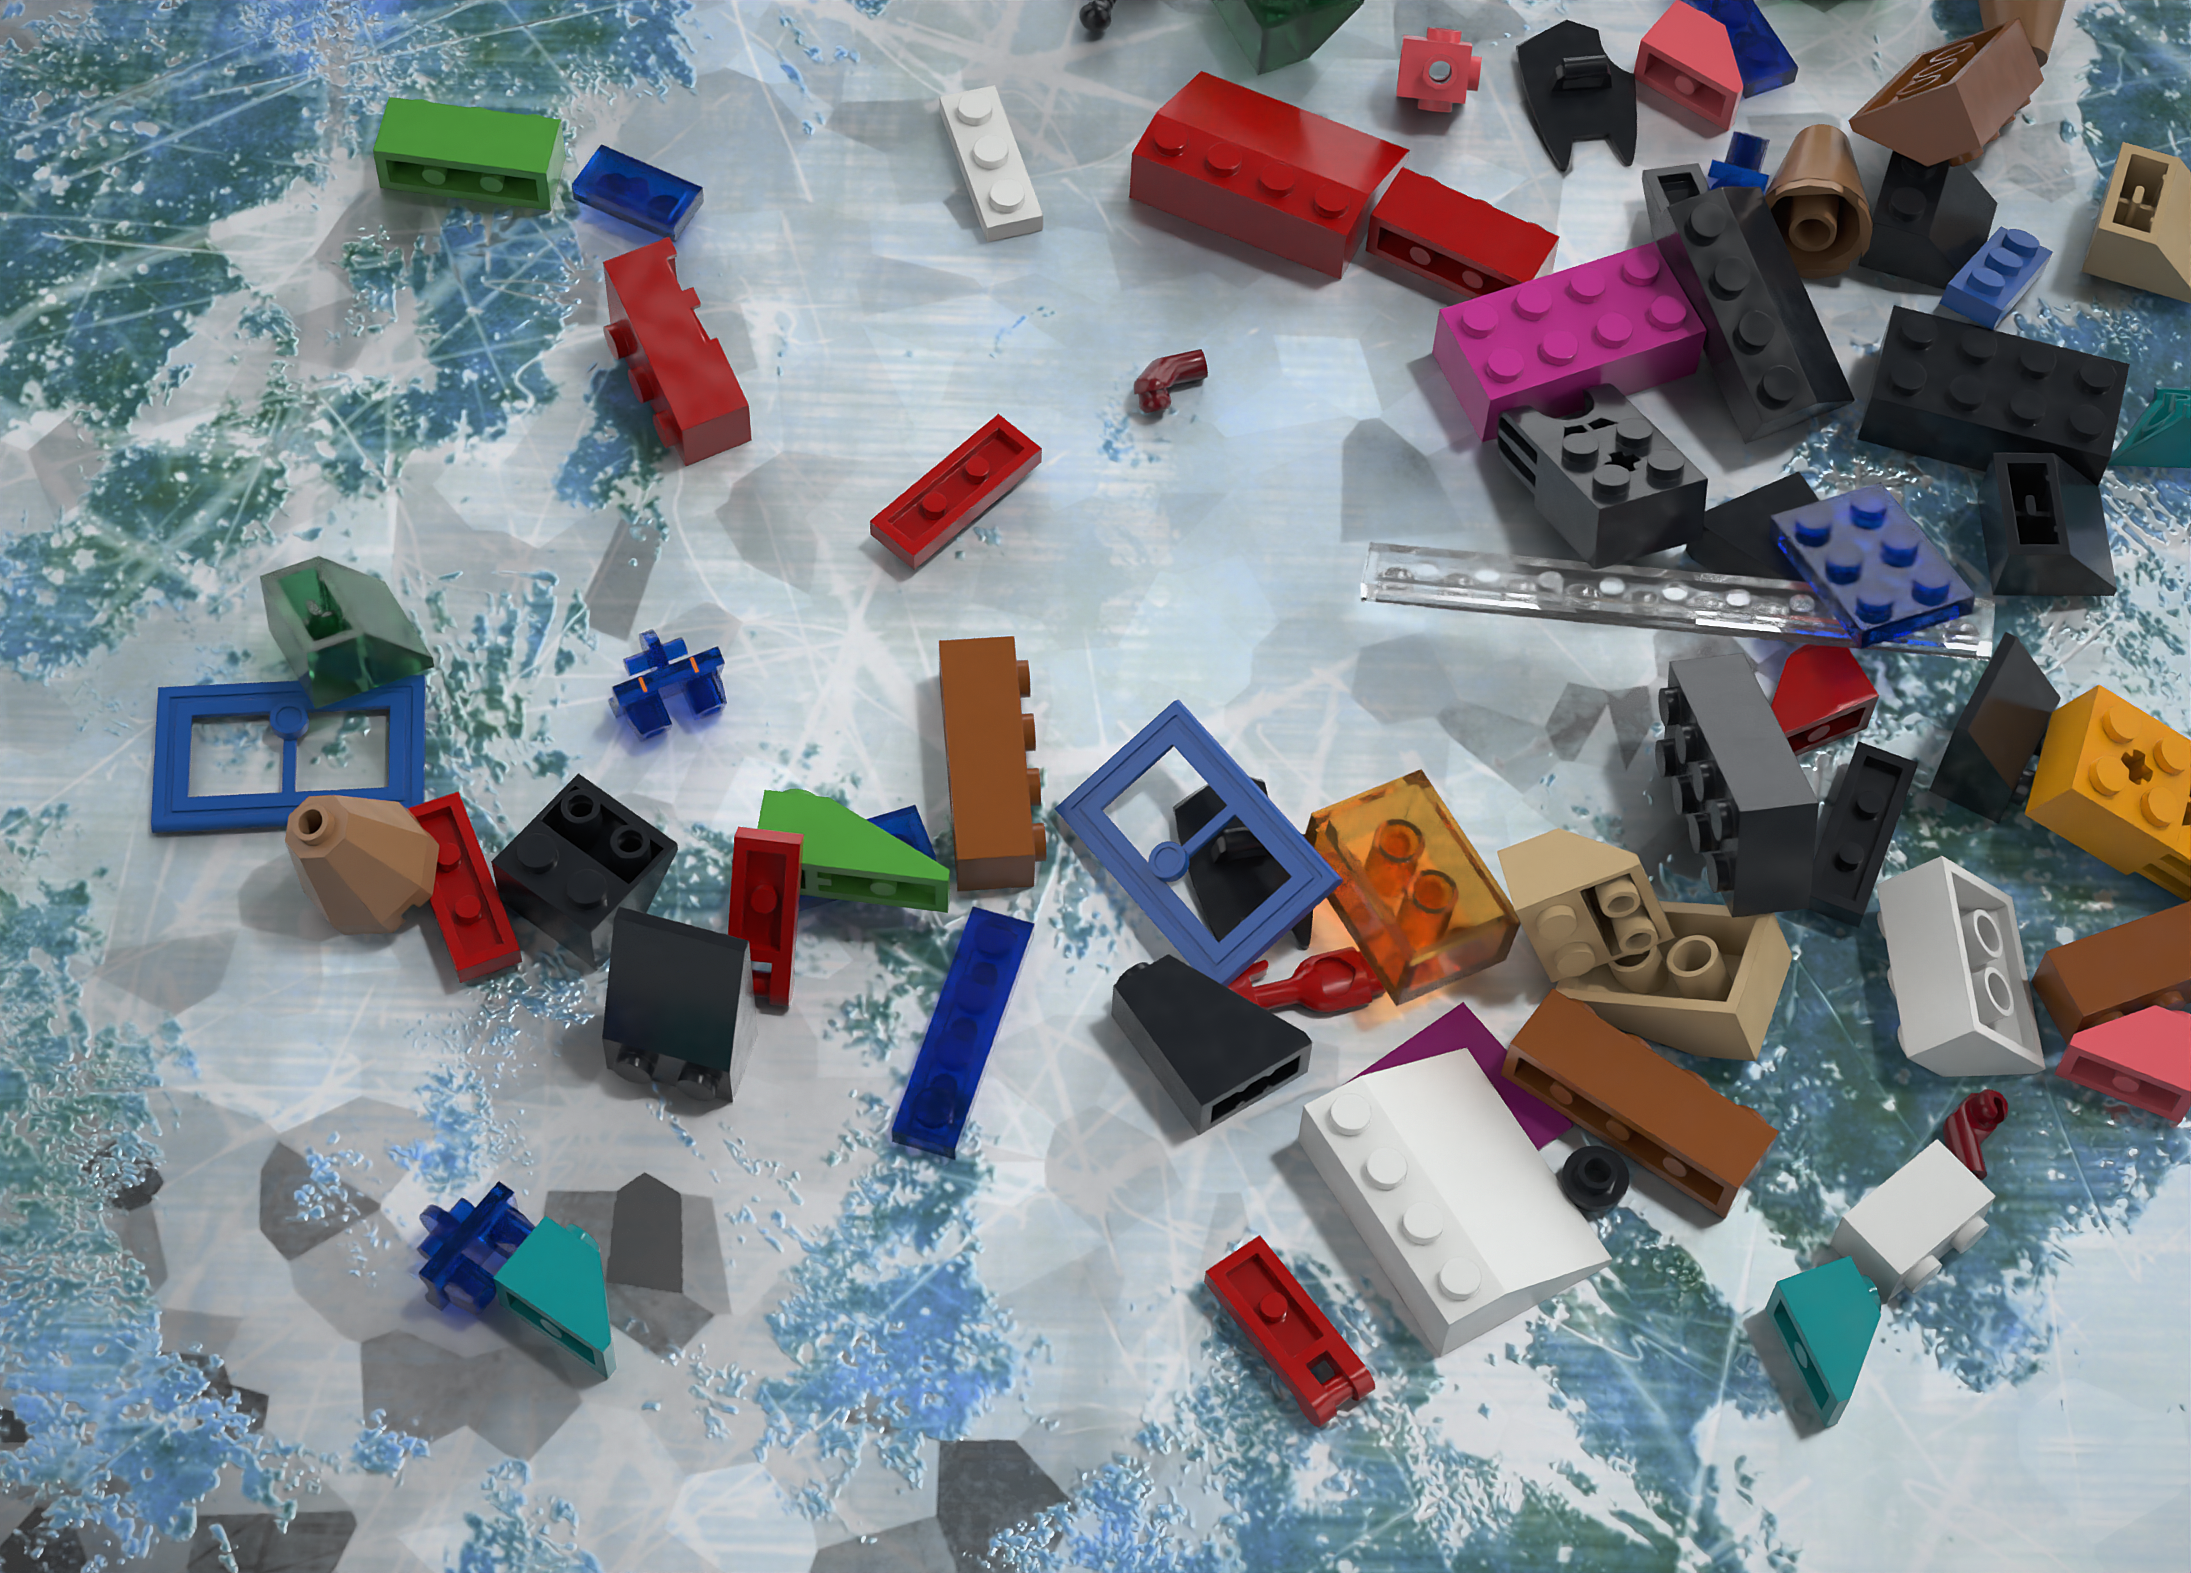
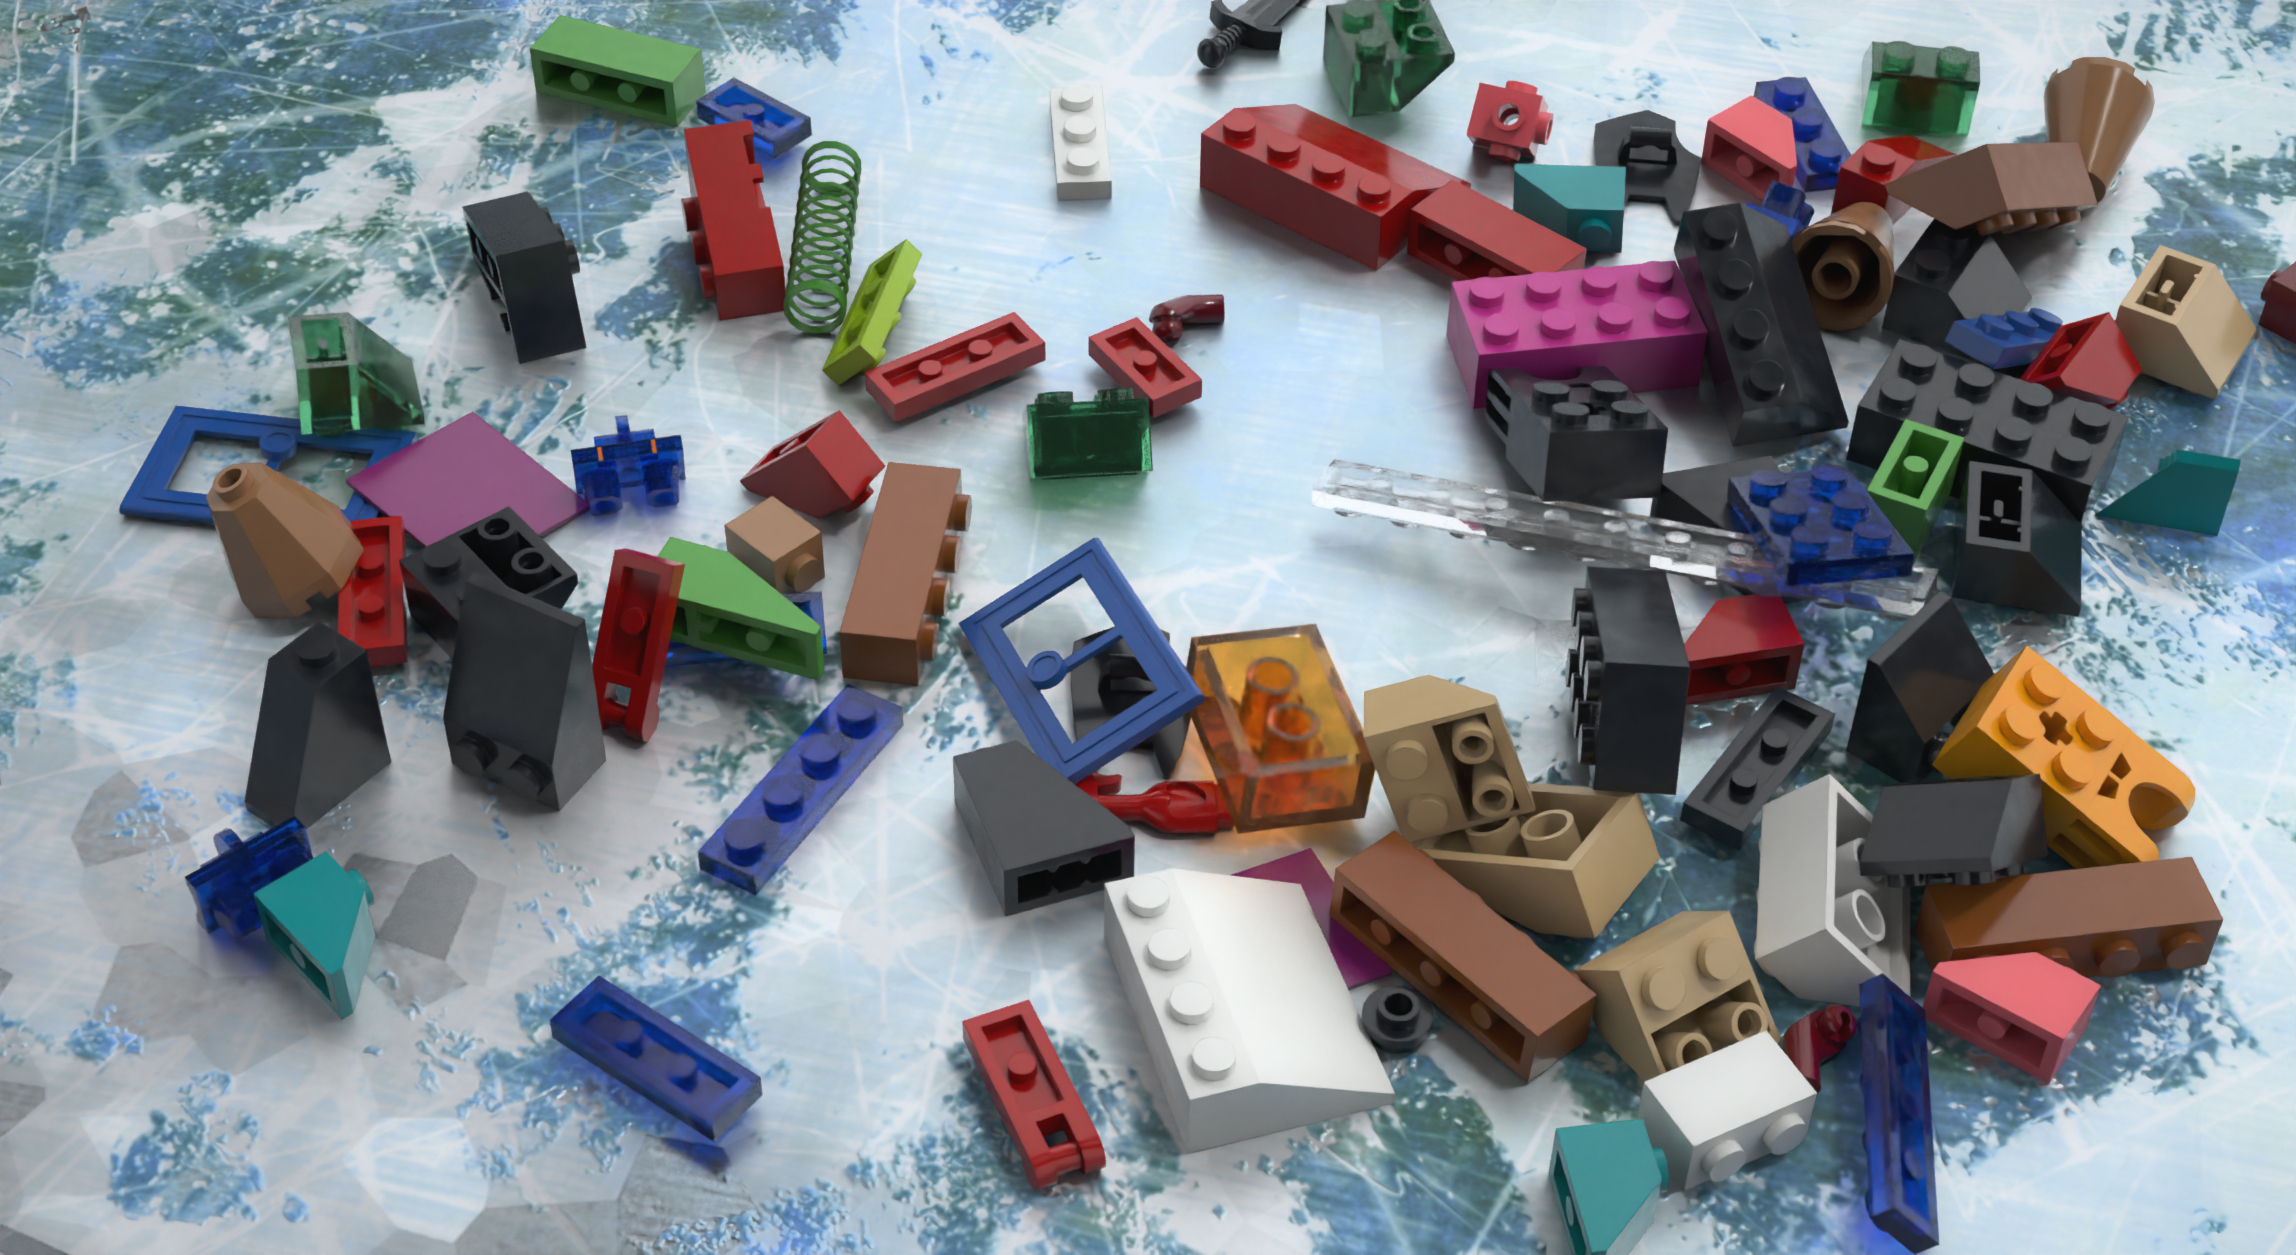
camera: 15 degrees right, 15 degrees down
none -> black slope [244,621,391,840]
none -> magenta piece [346,412,591,548]
none -> black wedge [462,191,587,364]
none -> clear blue plate [549,976,763,1142]
none -> medium nougat brick [724,496,825,600]
none -> red slope [740,410,886,519]
none -> bright green piece [783,141,862,334]
none -> lime plate [822,239,922,386]
none -> clear green slope [1022,388,1153,481]
none -> red plate [1088,317,1202,418]
none -> teal slope [1513,163,1626,253]
none -> tan slope [1573,911,1781,1082]
none -> red slope [1831,135,1957,225]
none -> bright green brick [1854,419,1965,565]
none -> clear blue plate [1857,973,1940,1255]
none -> black slope [1859,773,2048,887]
none -> red slope [2020,312,2142,409]

